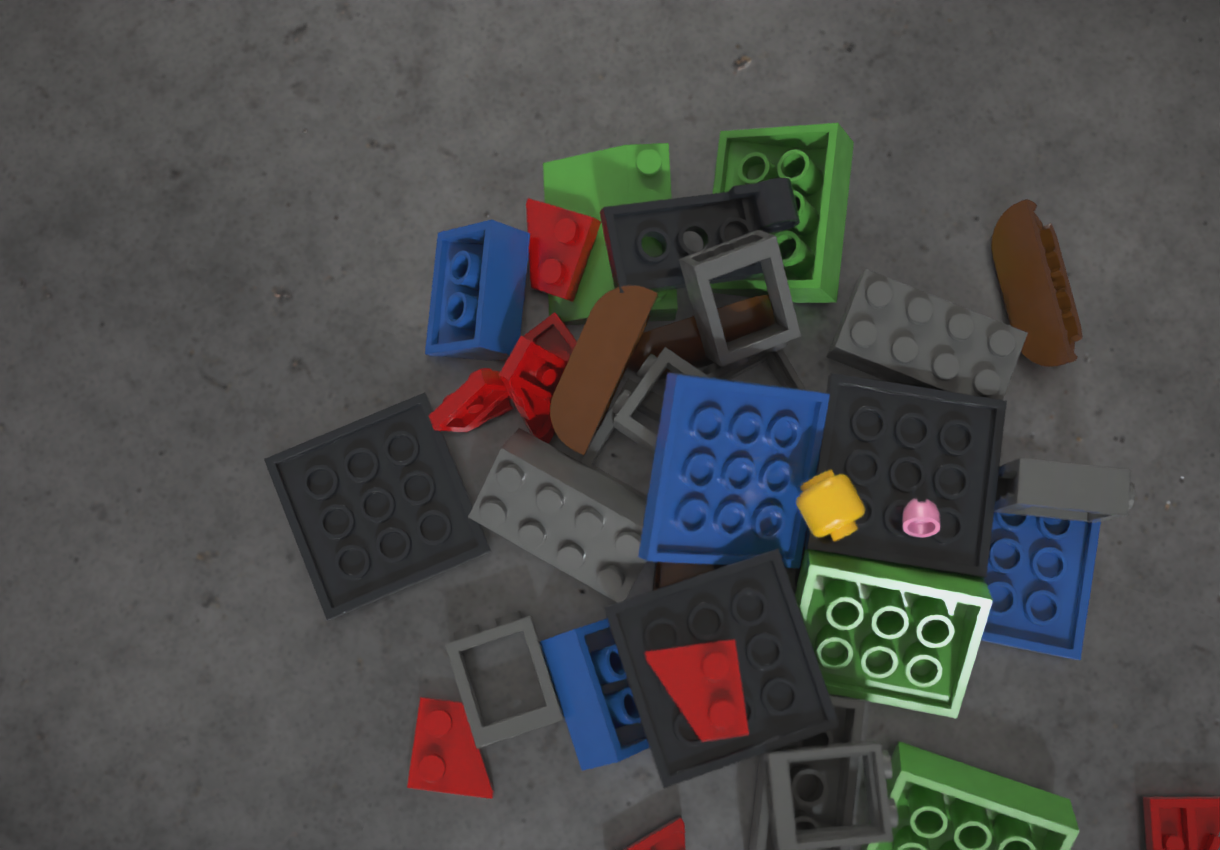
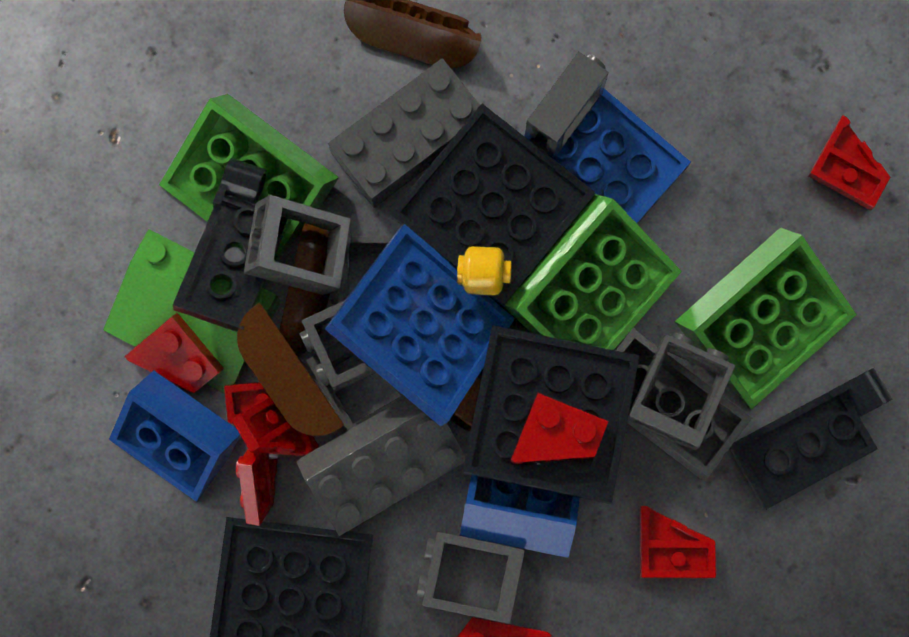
camera: 55 degrees left, 0 degrees up
bright pink hinge [902,499,940,537] -> none

